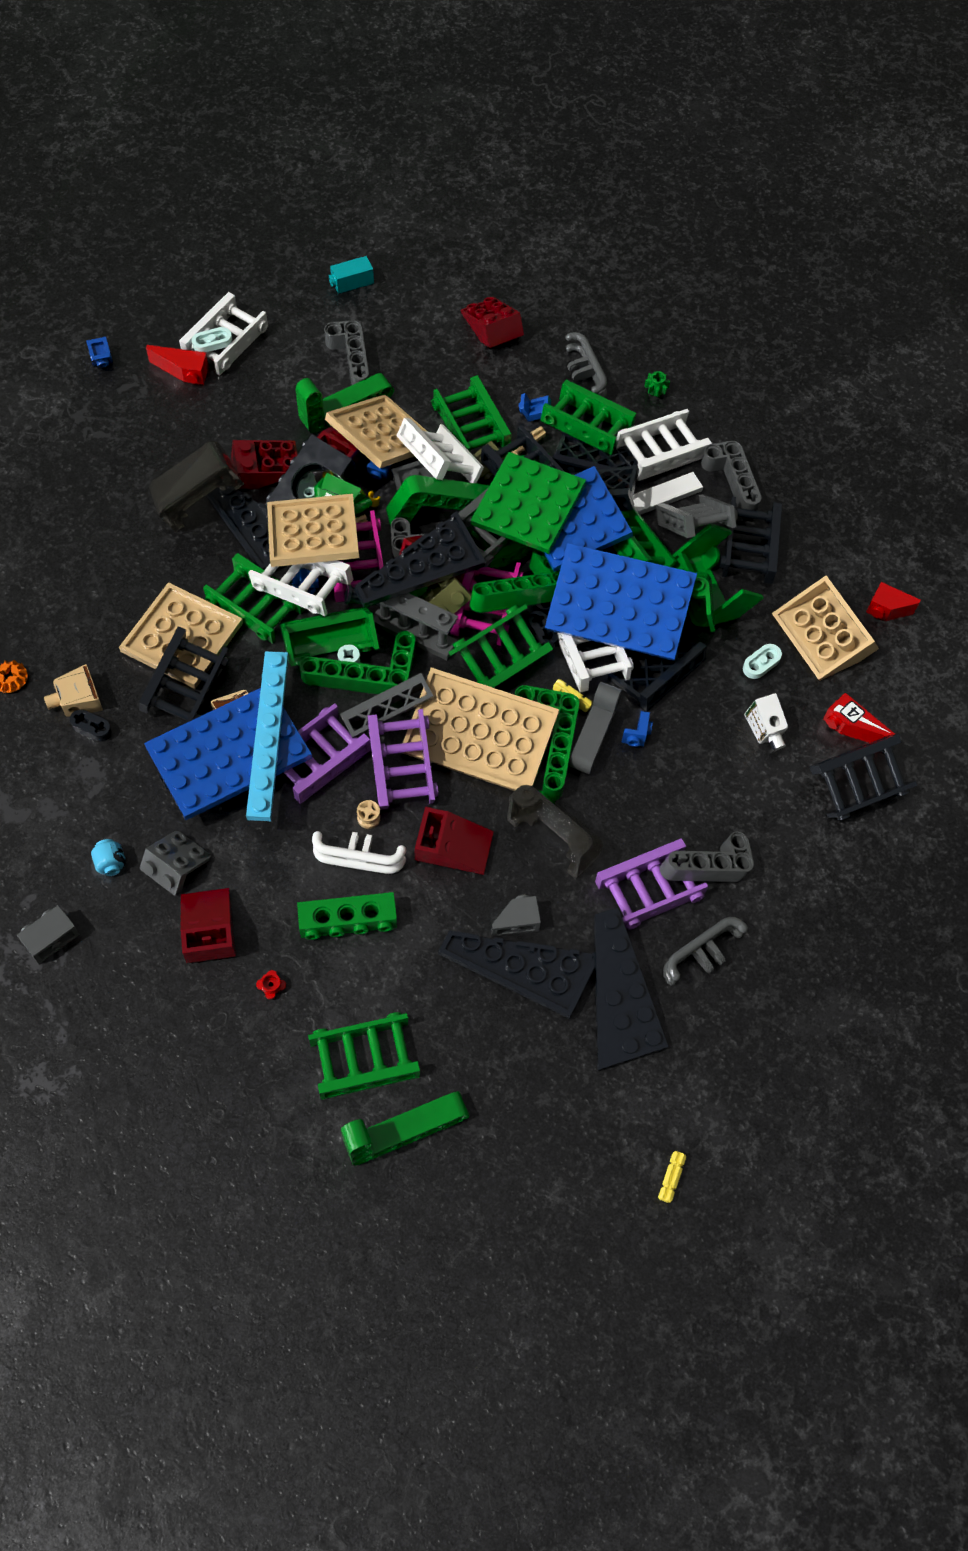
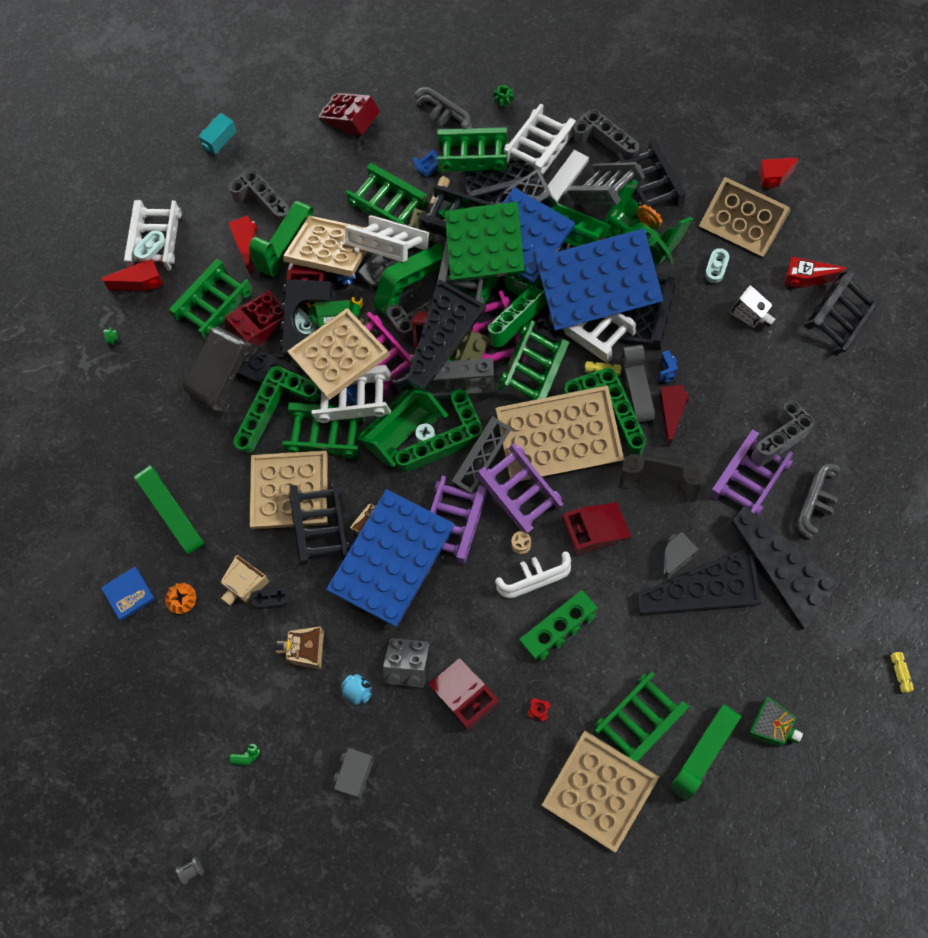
camera: 20 degrees left, 5 degrees up
blue bracket [86,337,113,367] -> none
medium azure plate [246,651,289,821] -> none
none -> green plate [104,327,118,345]
none -> green beam [134,465,205,555]
none -> green fence [169,259,252,340]
none -> red slope [229,215,258,274]
none -> green beam [234,366,321,454]
none -> torso [276,627,324,669]
none -> tan plate [542,731,659,853]
none -> orange gear [636,205,662,229]
none -> dark red slope [659,385,689,446]
none -> torso [748,697,803,747]

